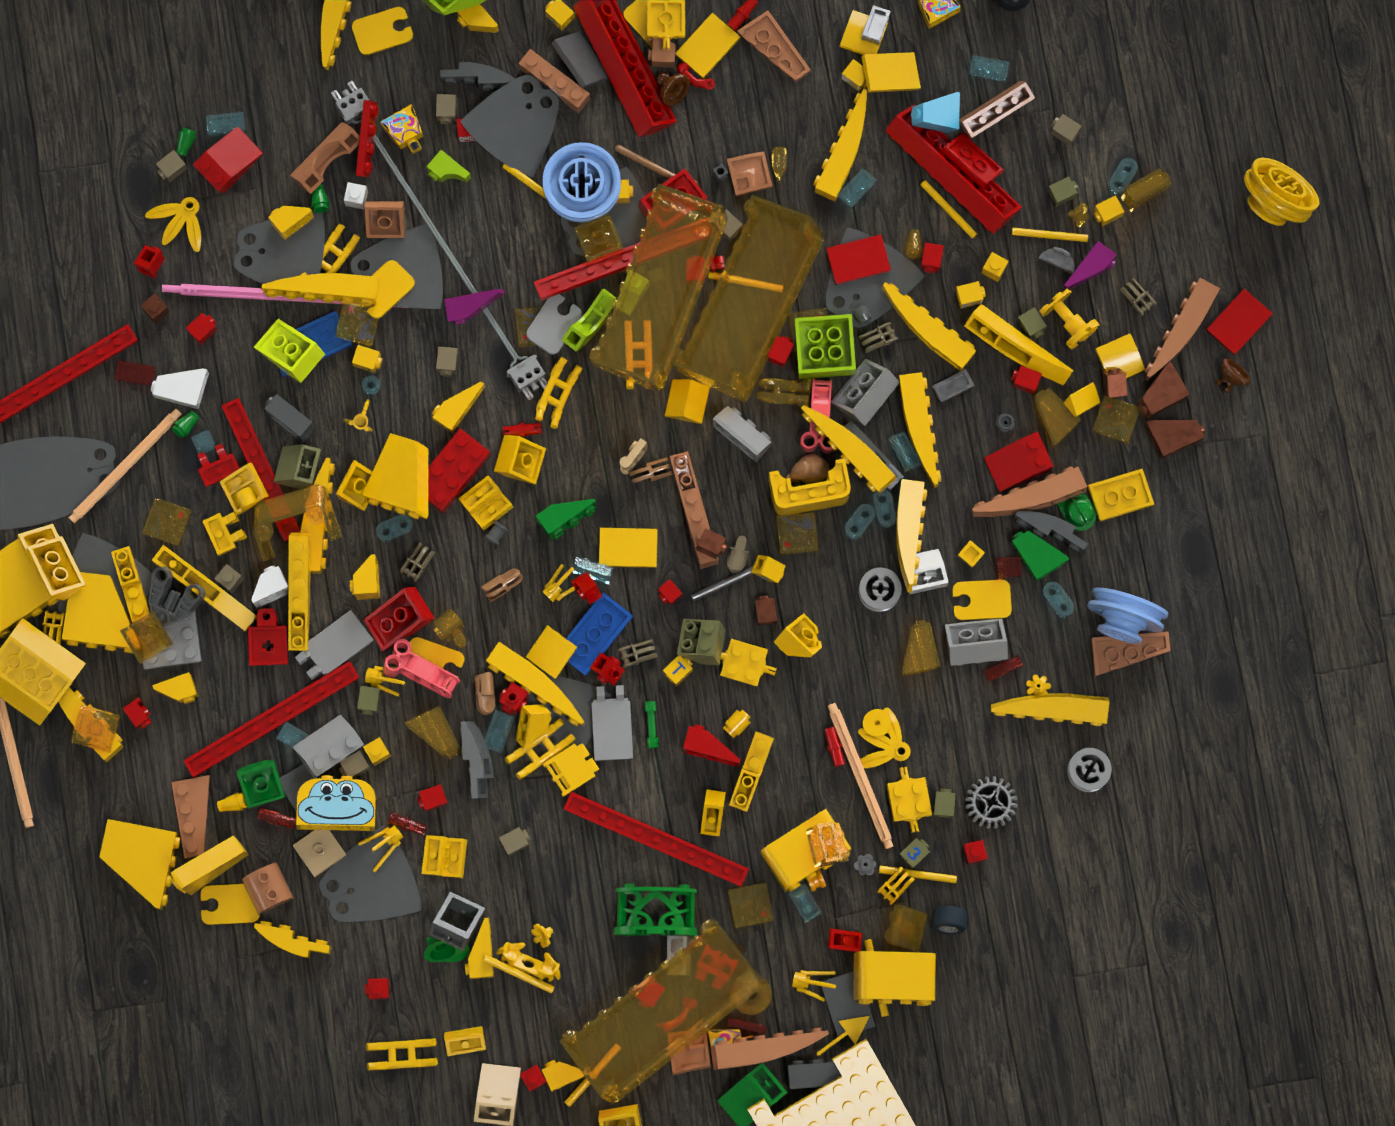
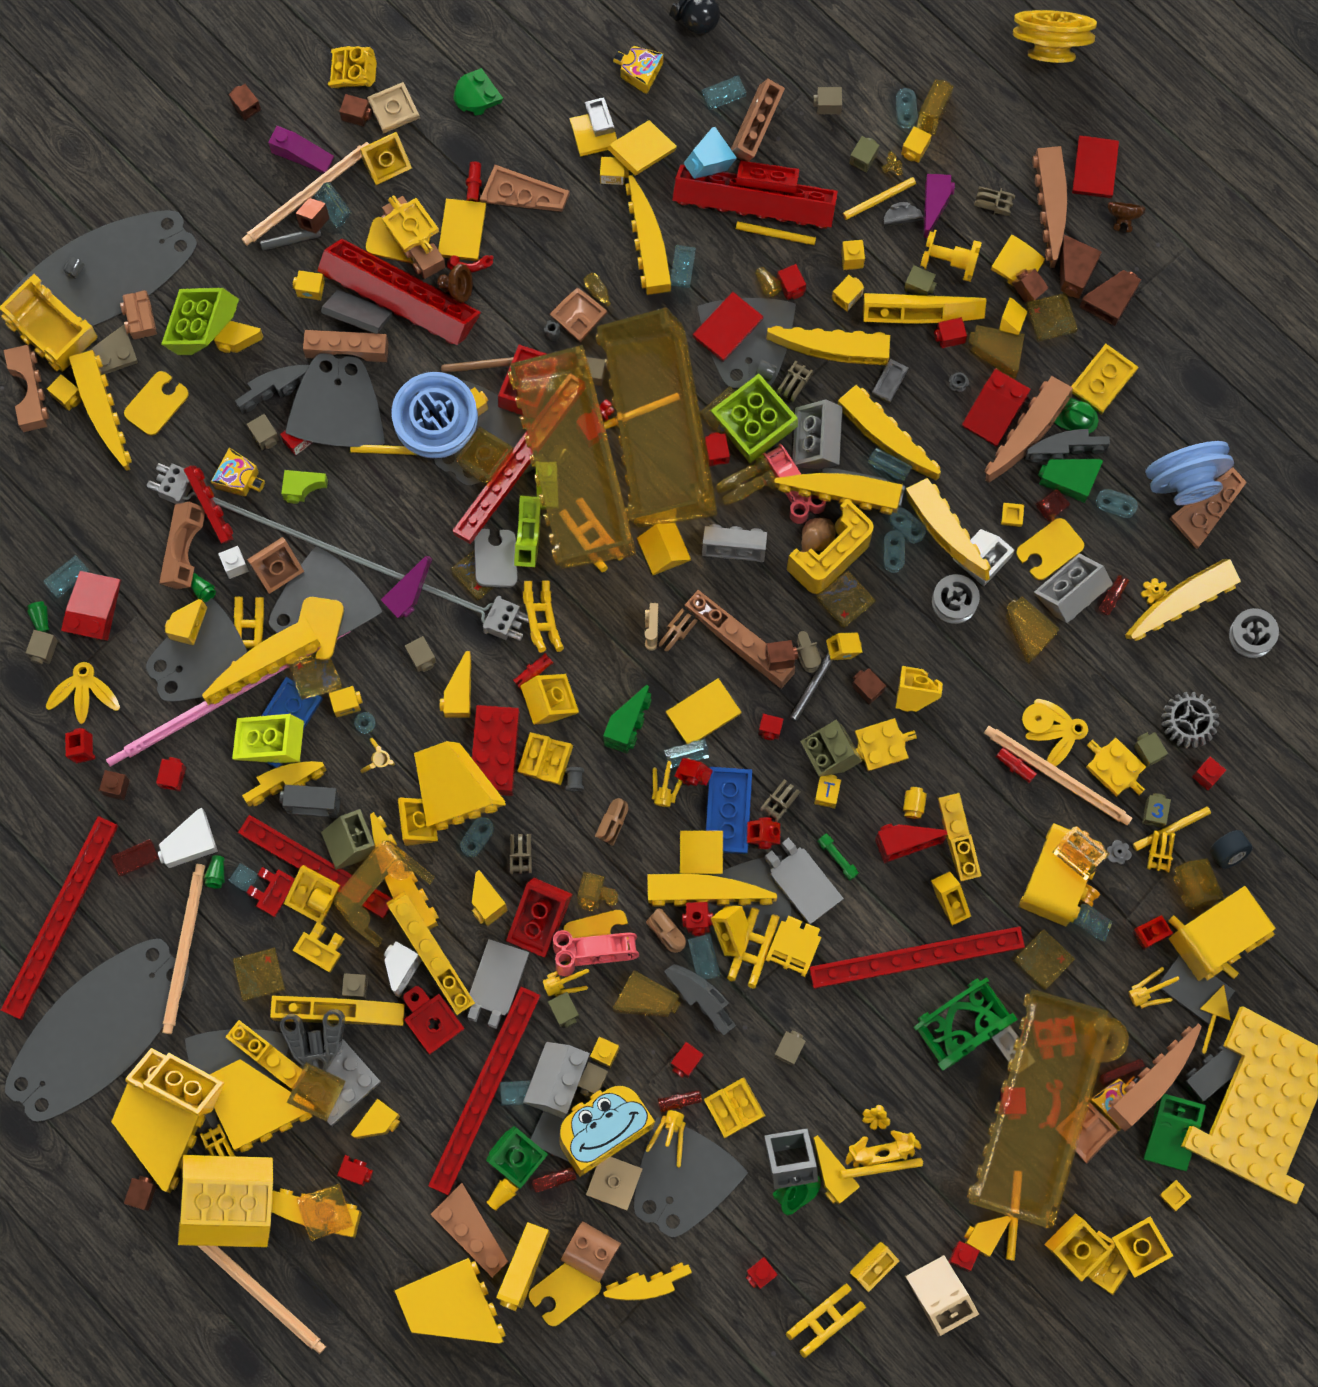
camera: 35 degrees left, 5 degrees down
none -> yellow slope [242,761,327,807]

